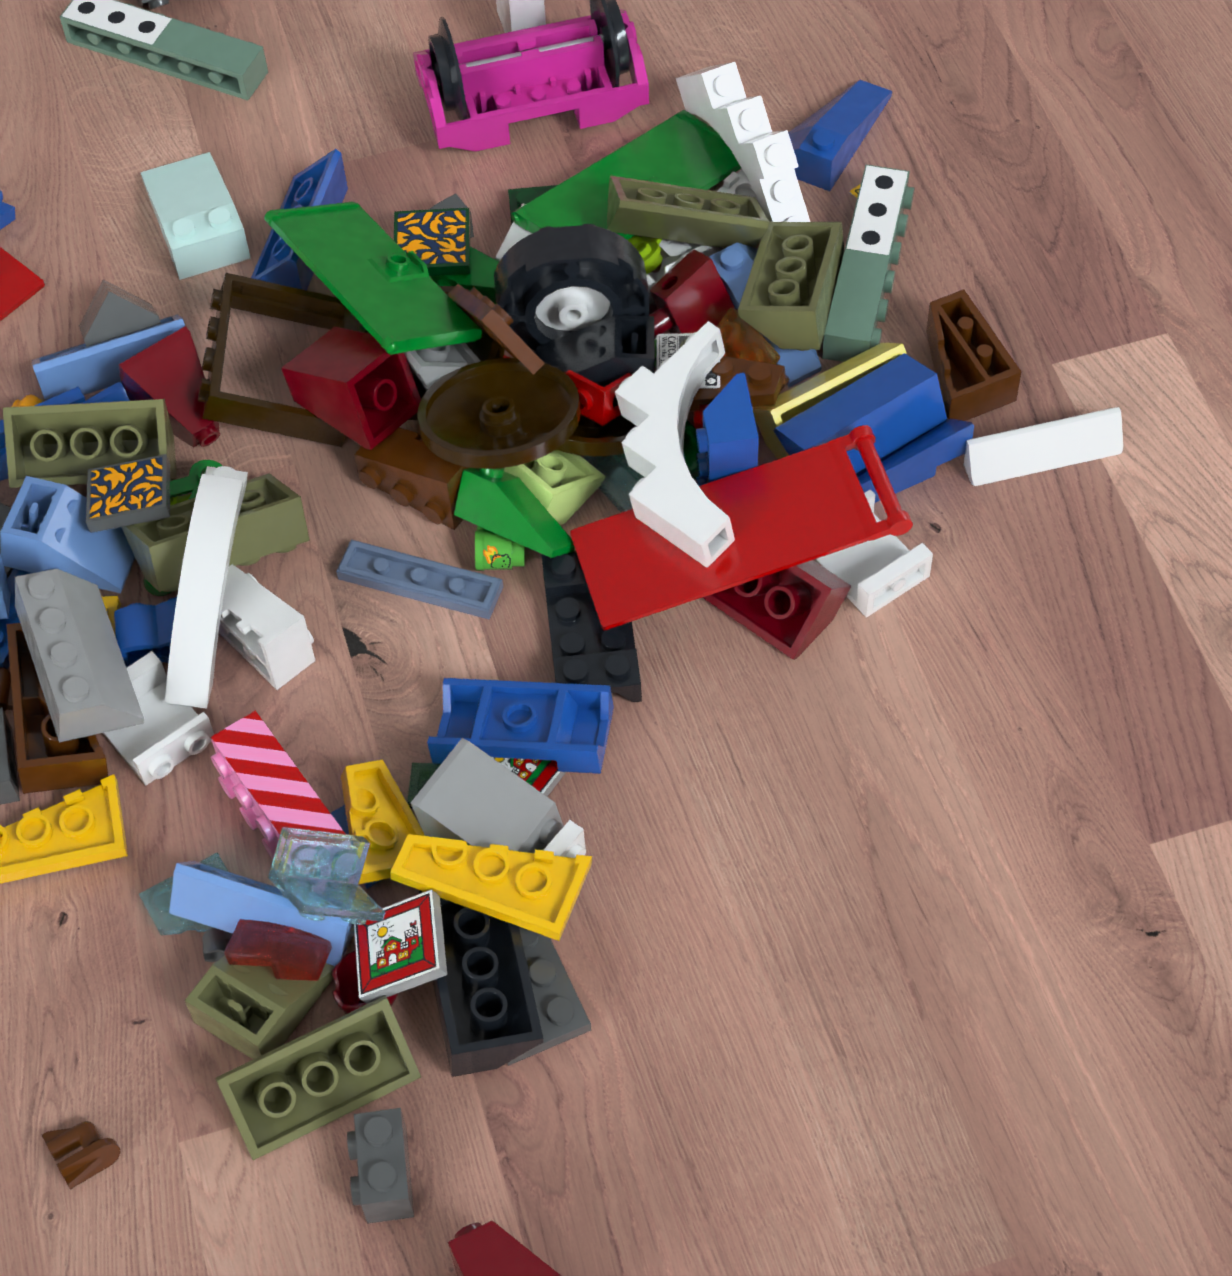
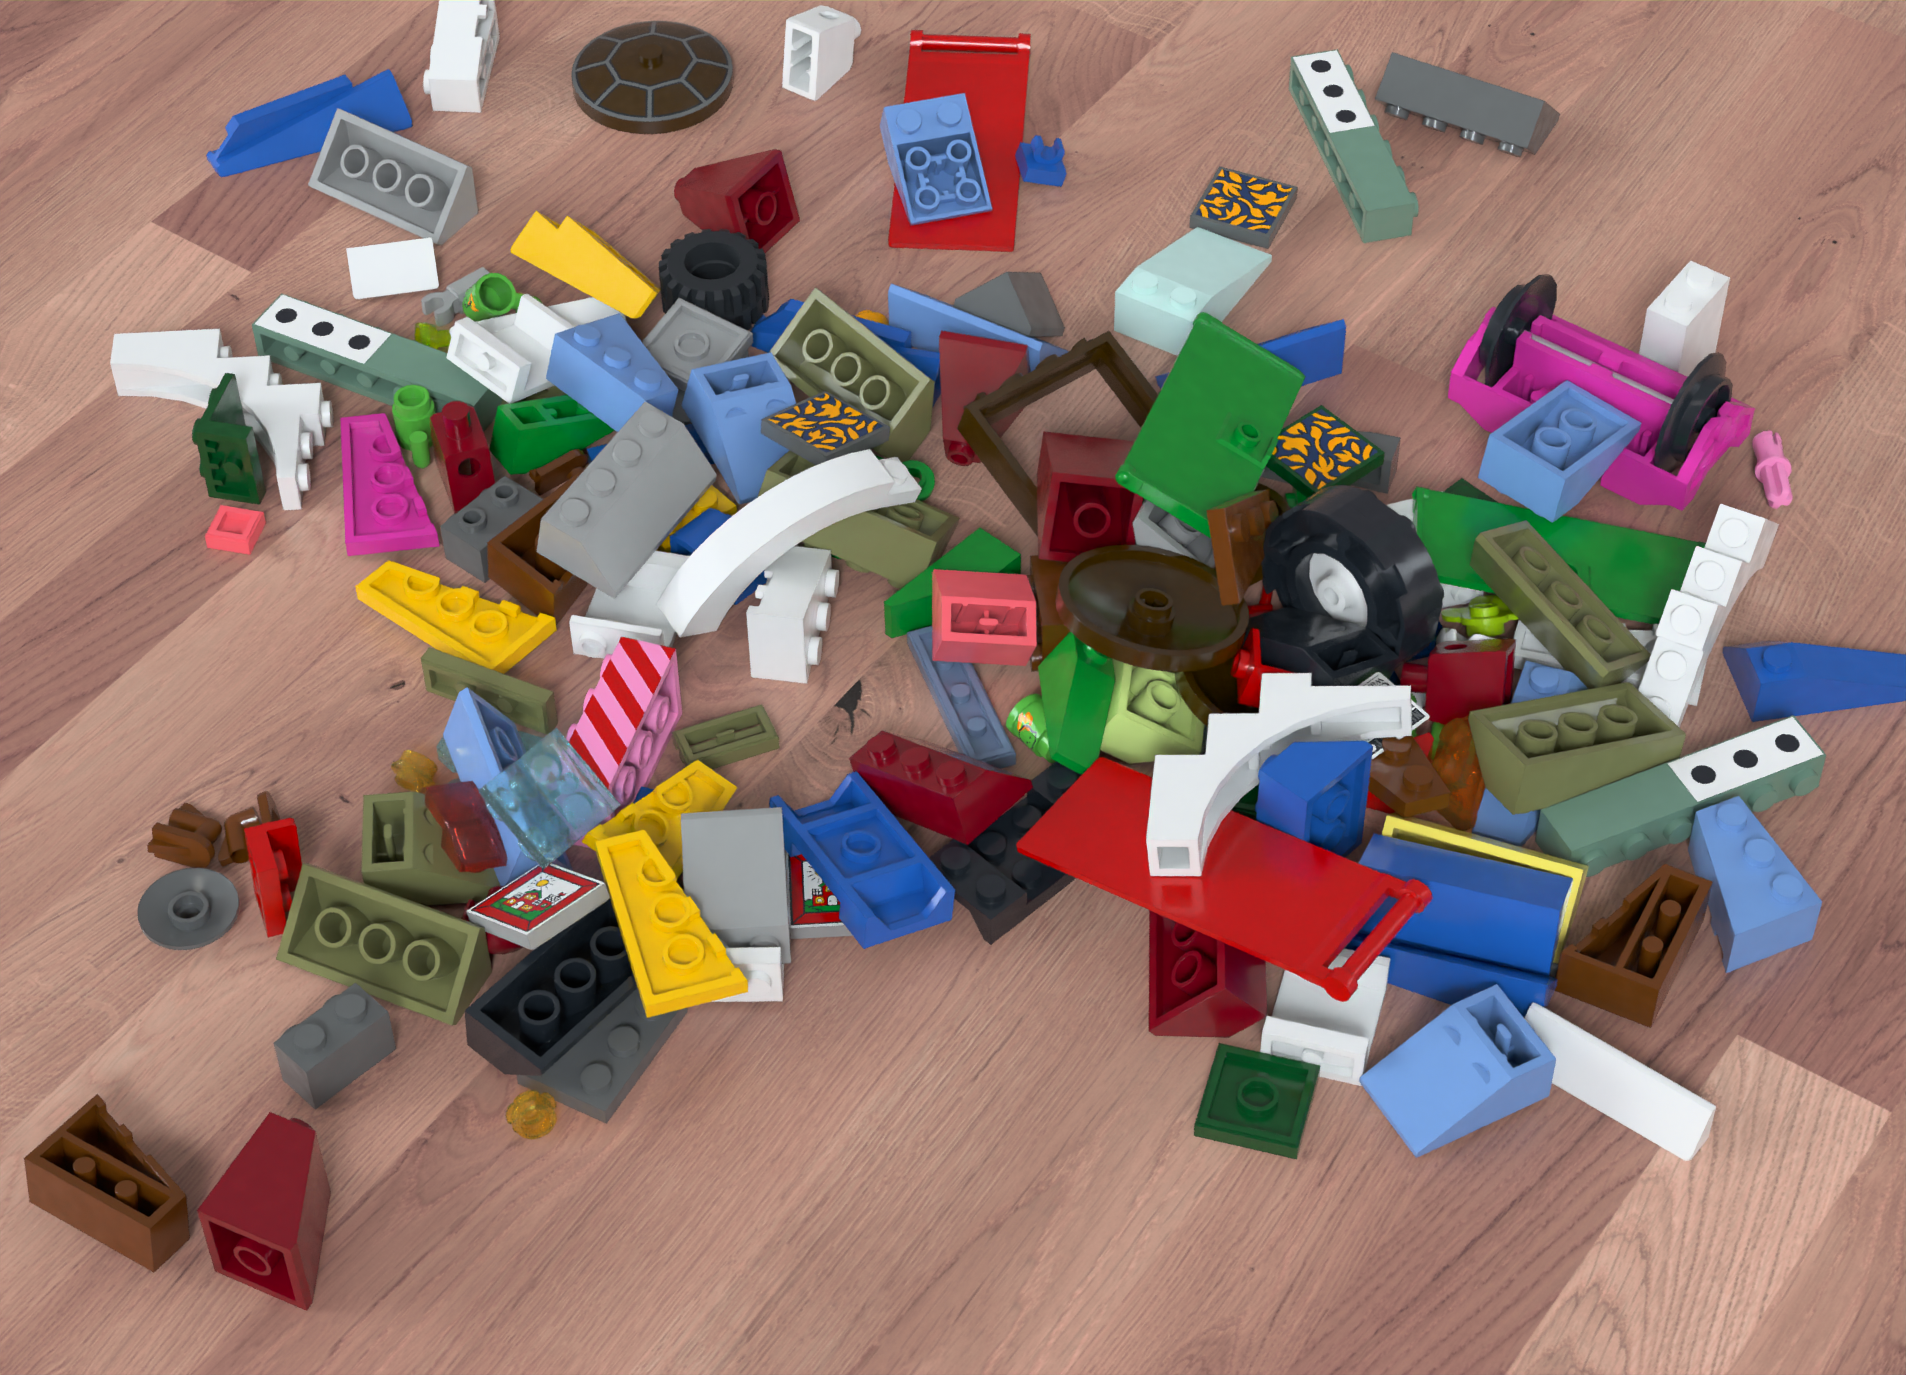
camera: 50 degrees right, 10 degrees down
none -> dark grey dish [137,868,240,950]
none -> reddish brown piece [218,791,280,867]
none -> red bracket [244,818,302,938]
none -> clear yellow plate [391,750,438,793]
none -> olive tile [421,647,558,735]
none -> clear yellow plate [506,1090,557,1139]
none -> olive tile [672,704,780,769]
none -> dark red slope [849,731,1033,845]
none -> green slope [884,528,1021,638]
none -> coral slope [932,569,1037,666]
none -> tile [1189,166,1298,249]
none -> dark green tile [1194,1043,1321,1160]
none -> medium blue slope [1359,984,1556,1158]
none -> medium blue slope [1478,380,1642,523]
none -> medium blue wedge [1688,796,1822,973]
none -> bright pink axle [1752,431,1793,509]

